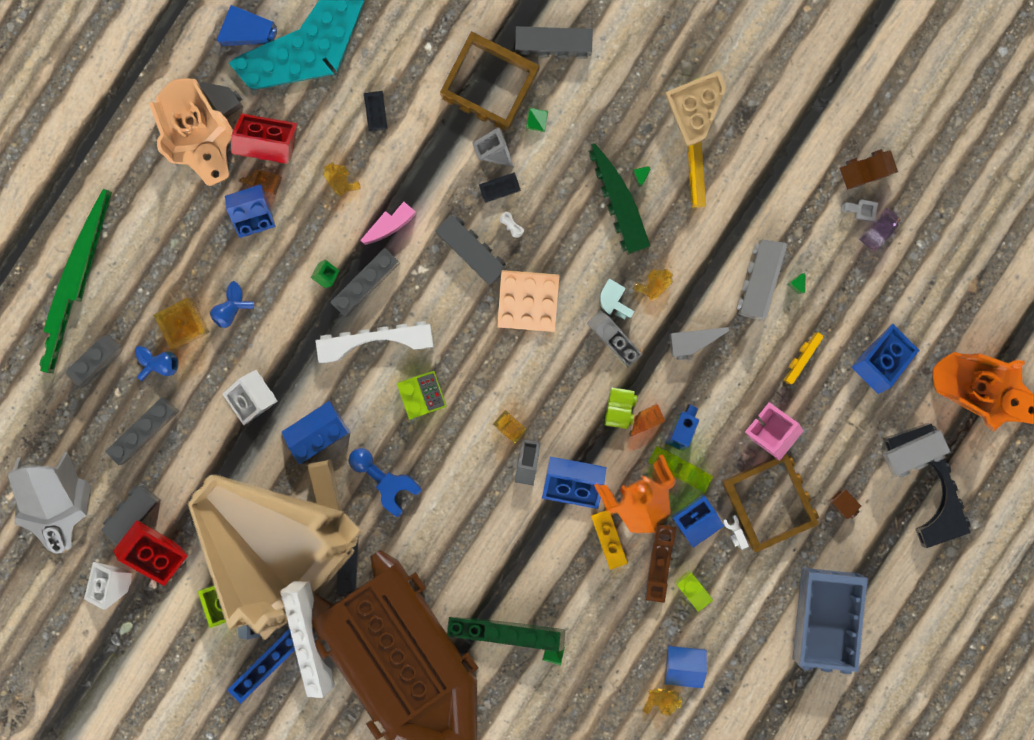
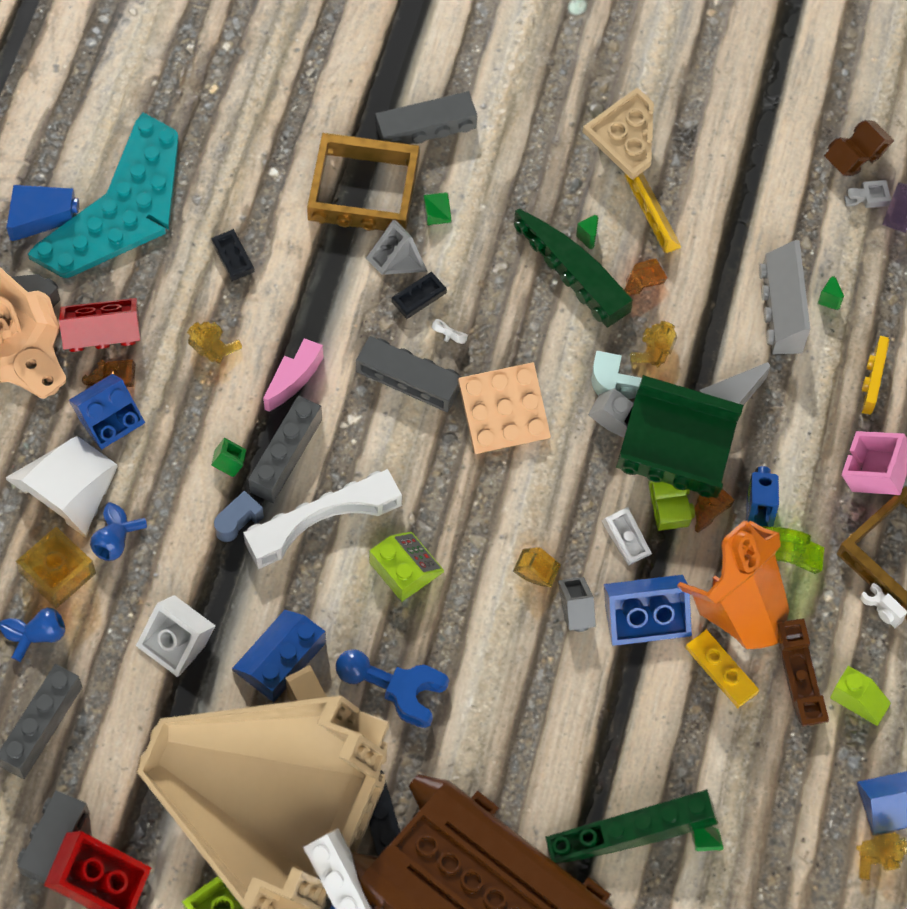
camera: 25 degrees left, 25 degrees down
blue slope [671,495,724,548] -> none
none -> white wedge [6,436,118,538]
none -> sand blue leg [214,491,264,542]
none -> white slope [602,507,652,566]
none -> dark green panel [616,375,744,498]
none -> clear orange slope [624,258,668,296]

